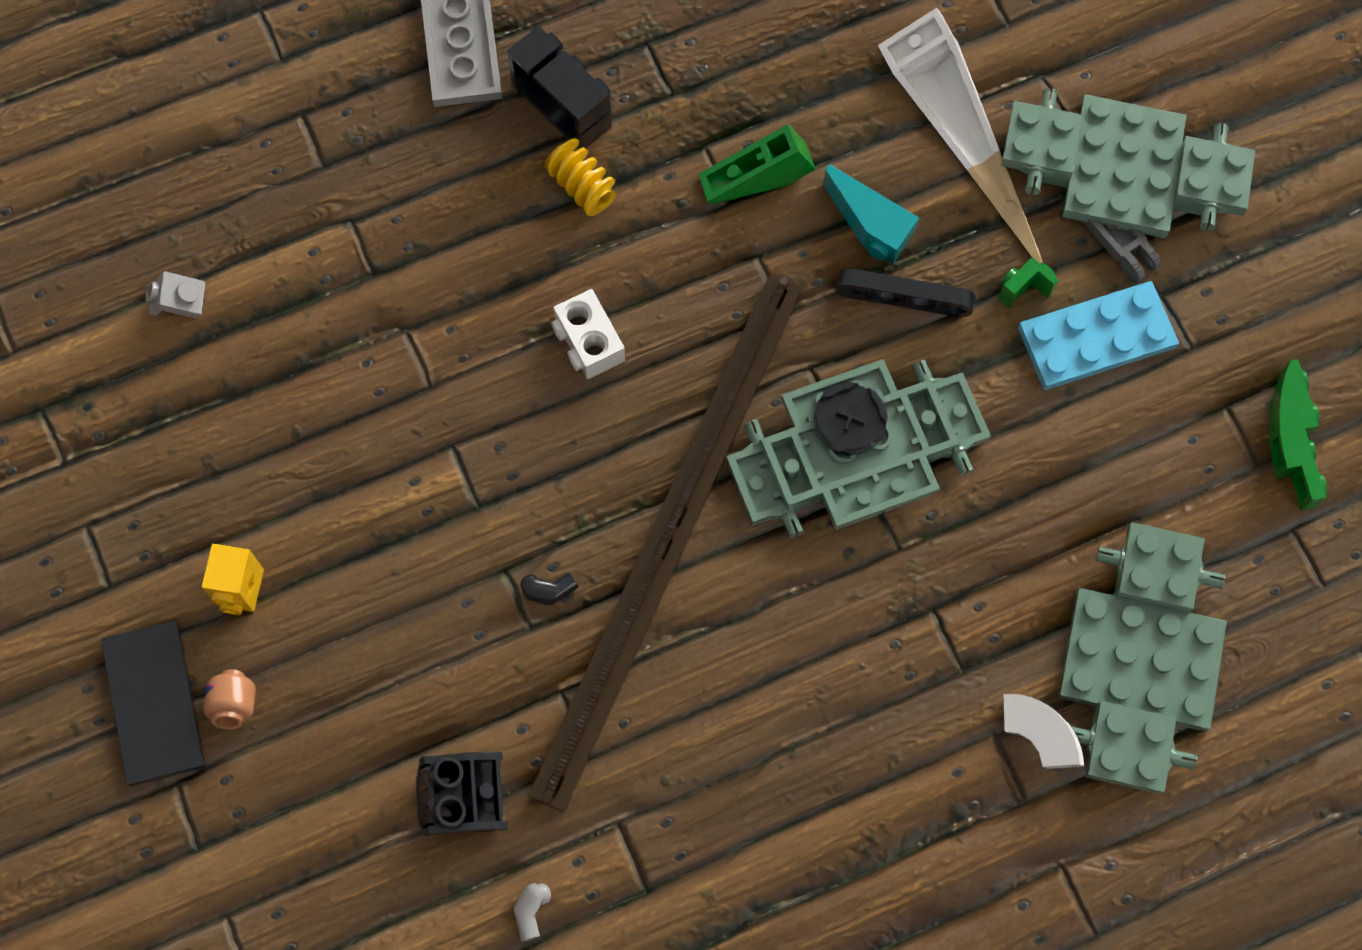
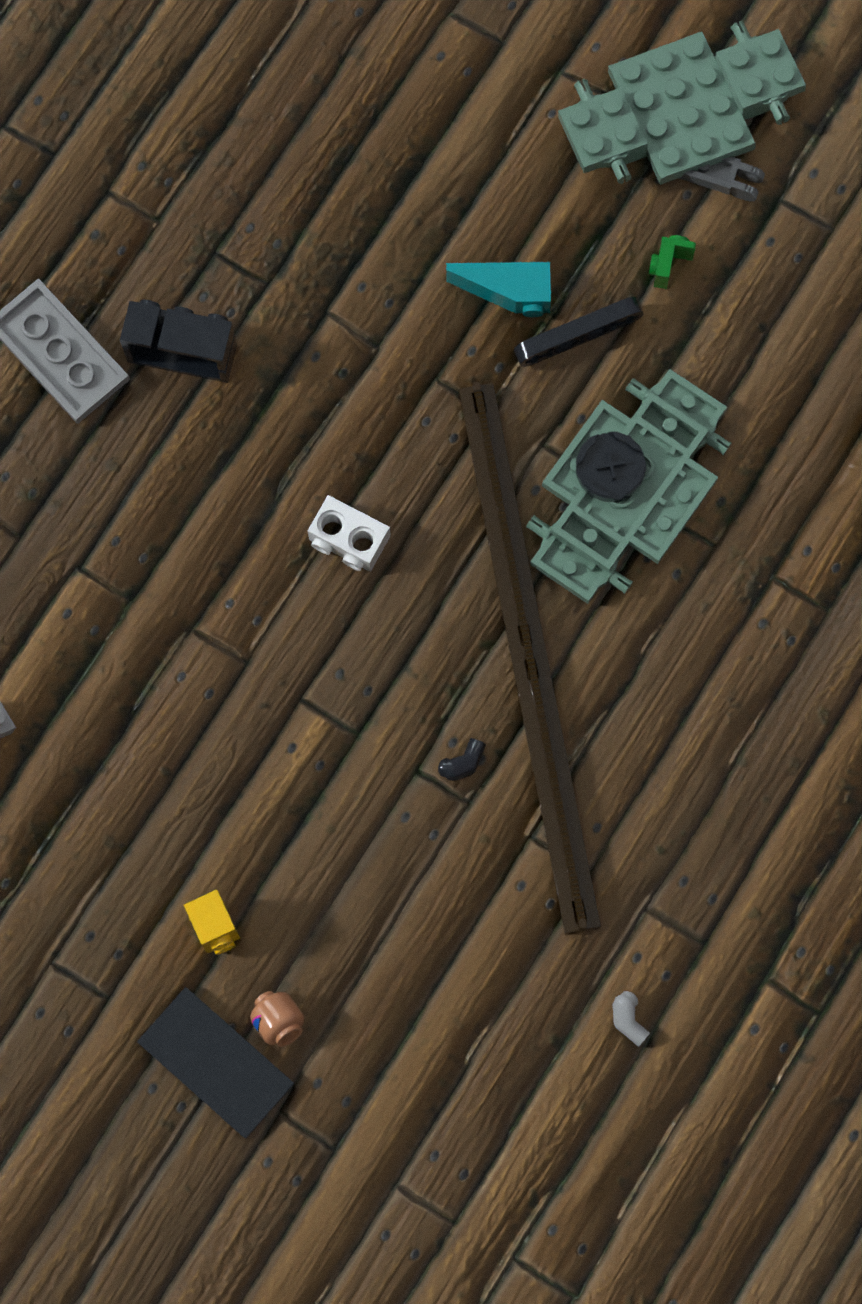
camera: 30 degrees left, 5 degrees up
black slope [416,752,508,836] -> none
yellow piece [544,138,617,216] -> none
green slope [698,124,816,204] -> none
white plate [878,8,1043,263] -> none
medium azure plate [1018,281,1179,391] -> none

